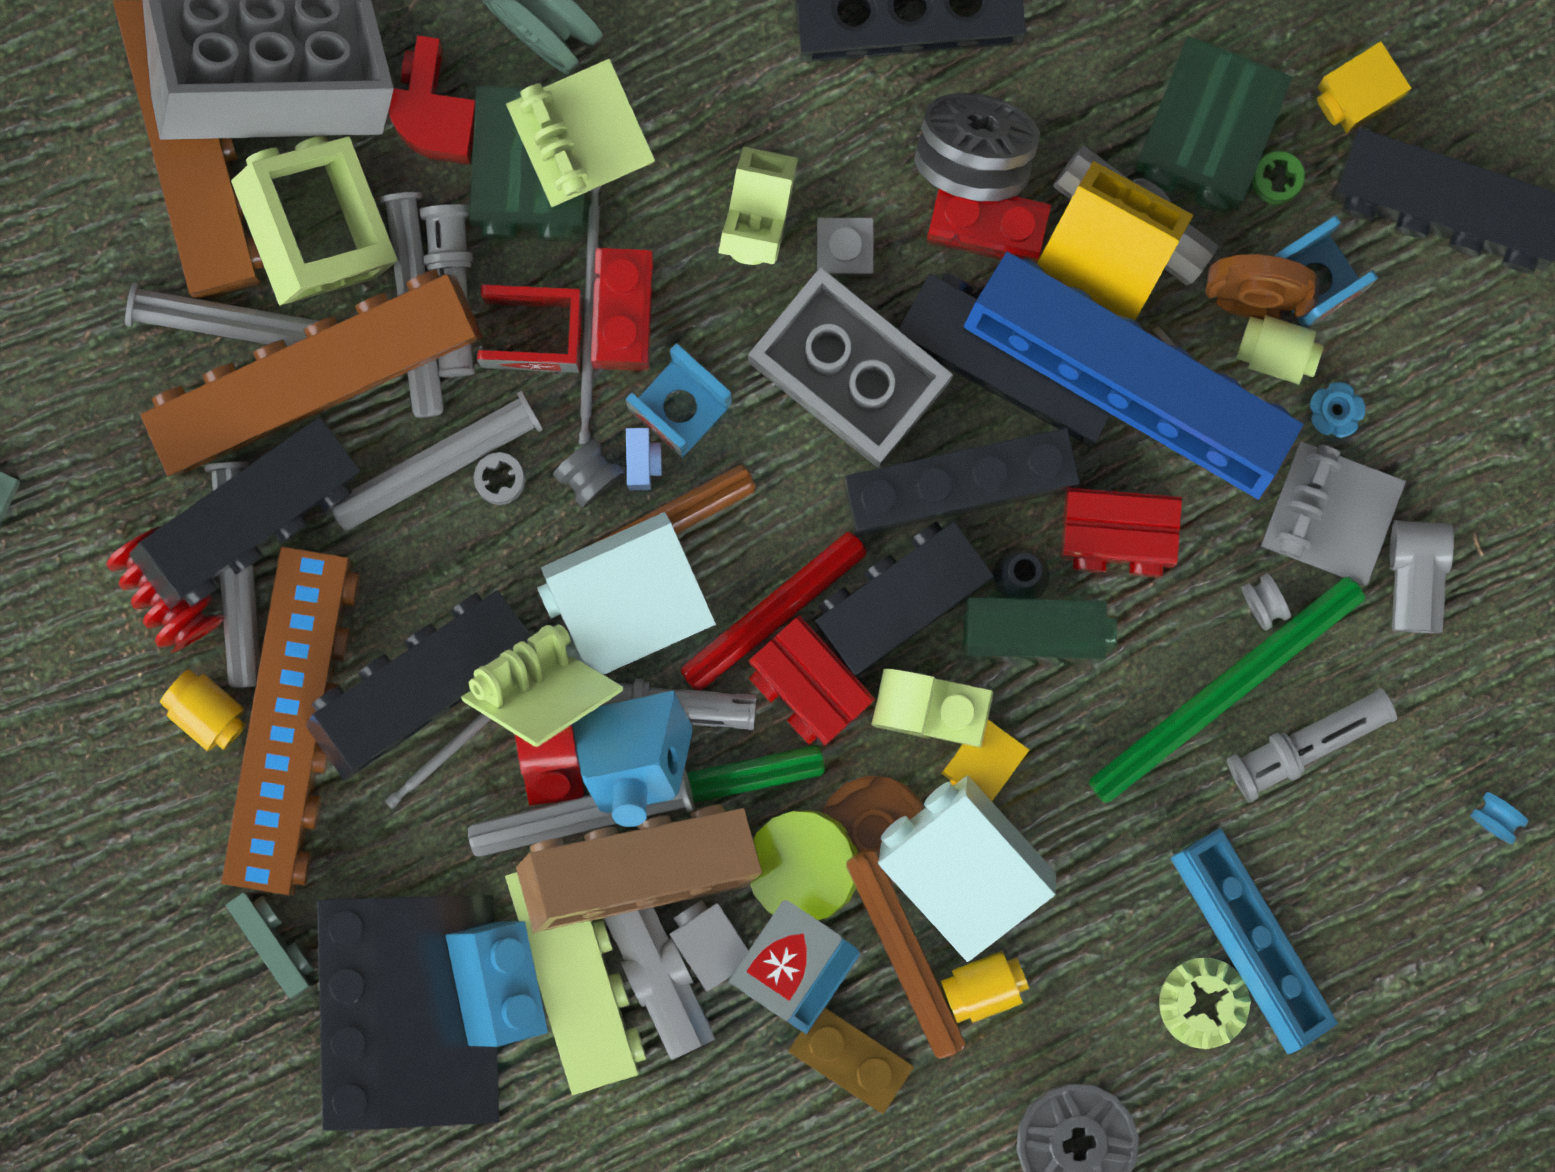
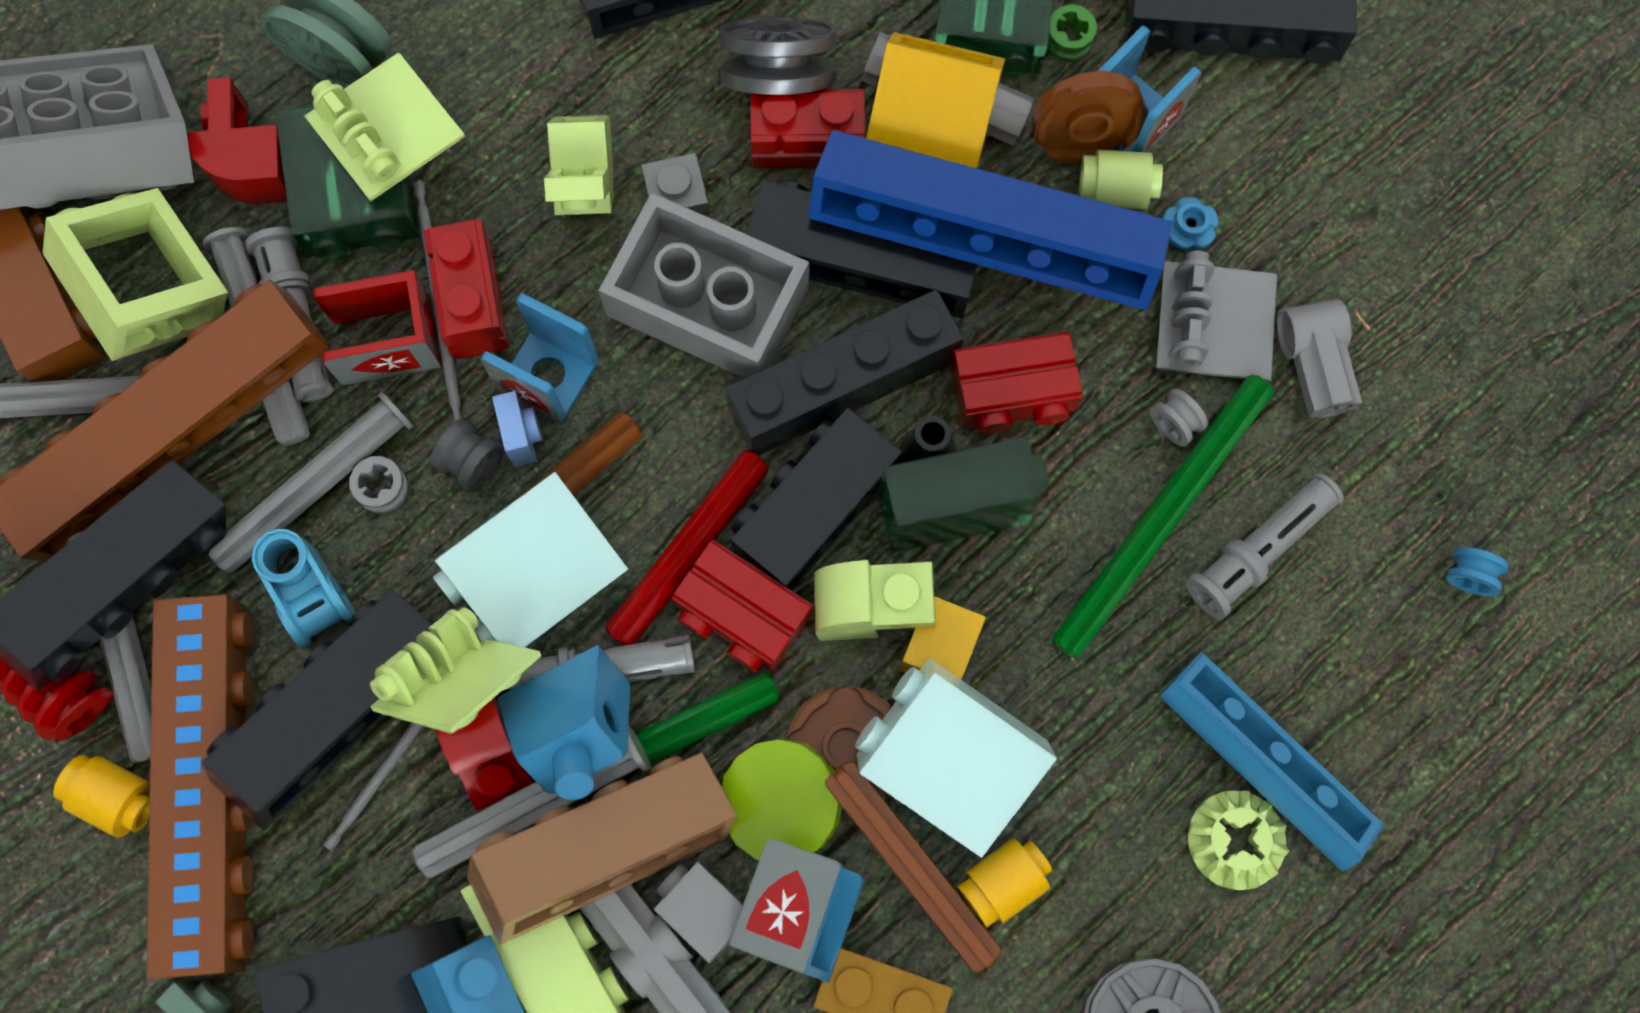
camera: 15 degrees left, 10 degrees down
none -> medium azure piece [252,529,356,650]

